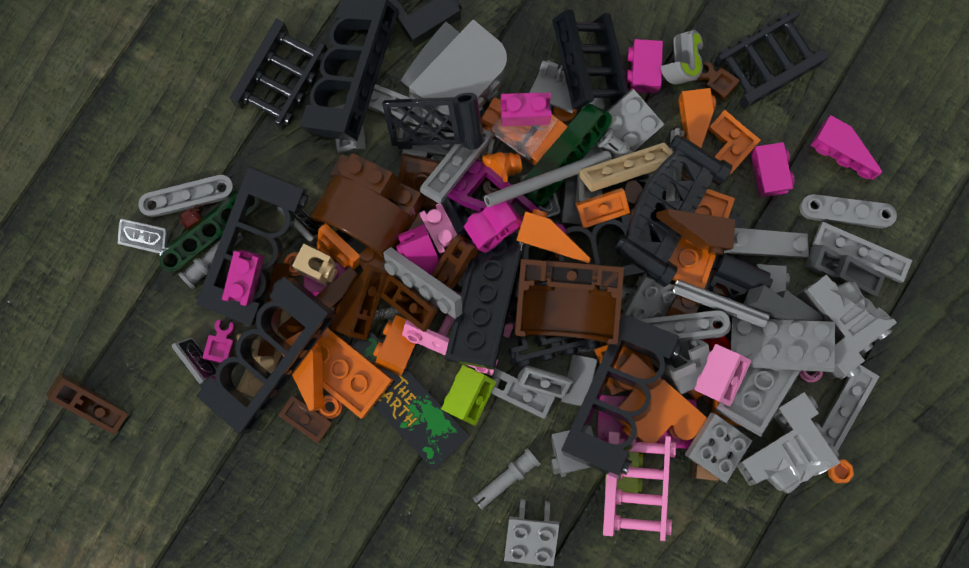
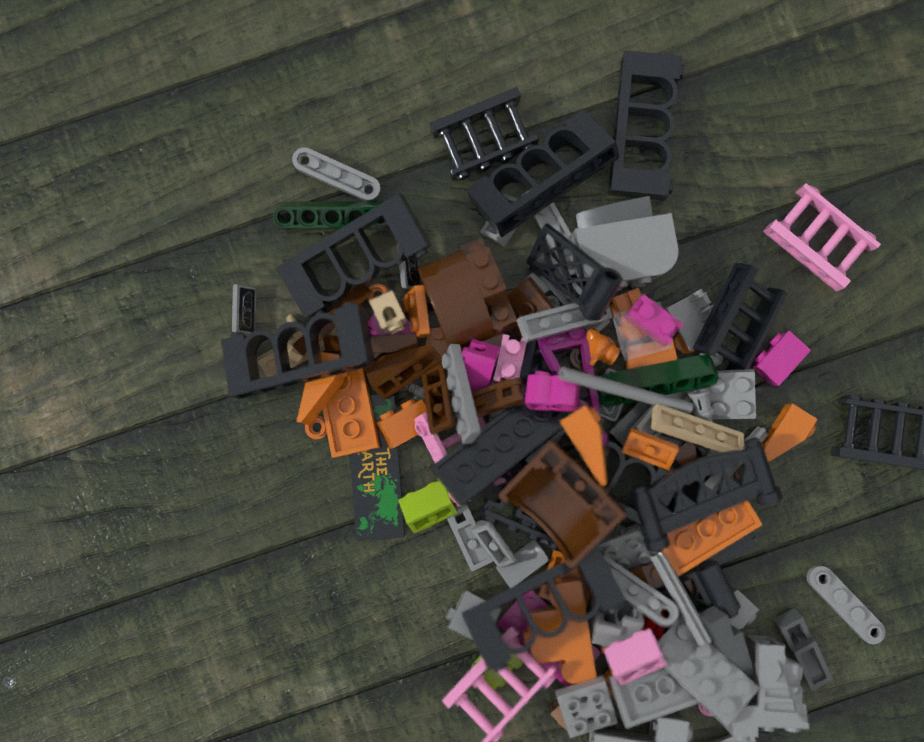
camera: 45 degrees right, 5 degrees up
reddish brown slope [47,372,128,435] -> none
slope [118,219,171,254] -> none
light grey pin [178,233,244,290] -> none
clear red plate [180,208,202,229] -> none
dark pink plate [203,320,235,363] -> none
dark pink brick [222,249,264,306] -> none
reddish brown plate [278,395,333,444] -> none
light grey pin [472,448,541,510] -> none
light grey plate [504,498,559,566] -> none
reddish brown slope [656,209,735,255] -> none
light grey animal [660,30,703,85] -> none
reddish brown plate [698,61,740,101] -> none
orange plate [708,110,761,177] -> none
light grey plate [724,228,809,259] -> none
dark pink brick [750,142,795,198] -> none
dark pink slope [811,115,882,180] -> none
light grey plate [812,222,912,283] -> none

